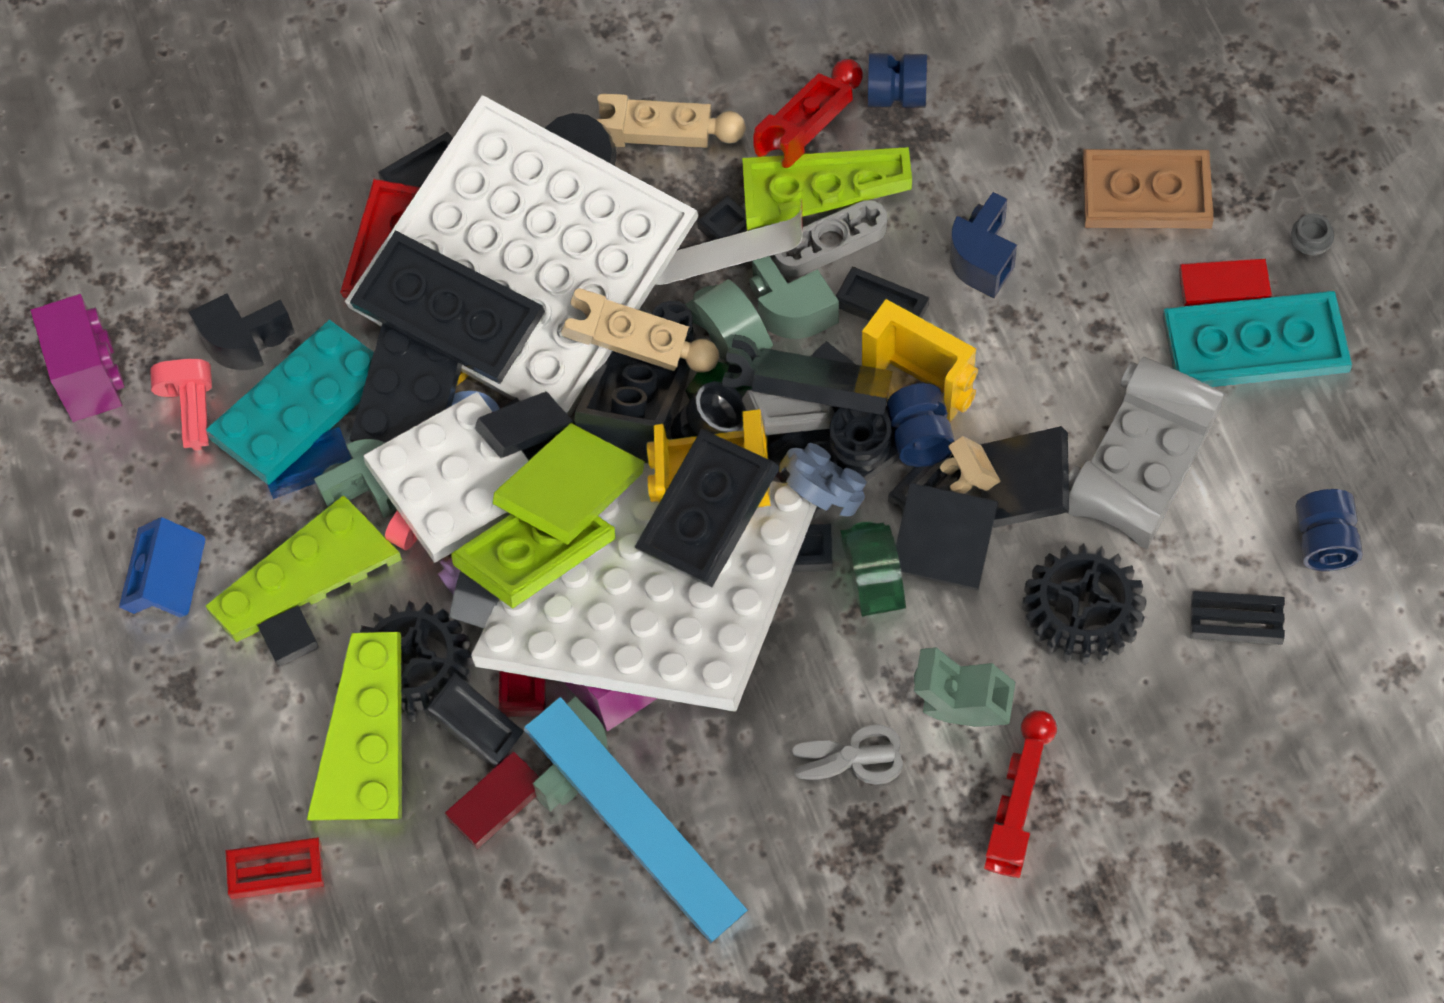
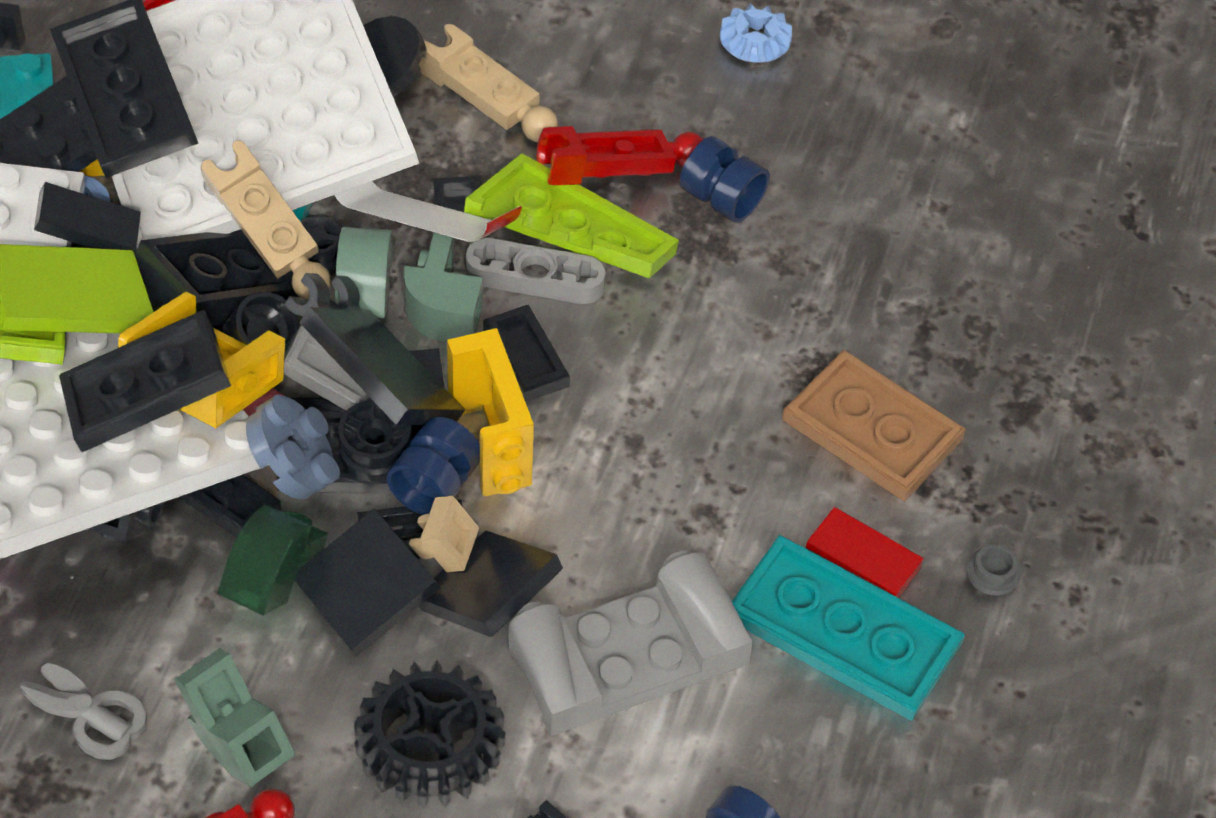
camera: 30 degrees right, 10 degrees down
dark blue brick [950,192,1017,298] -> none

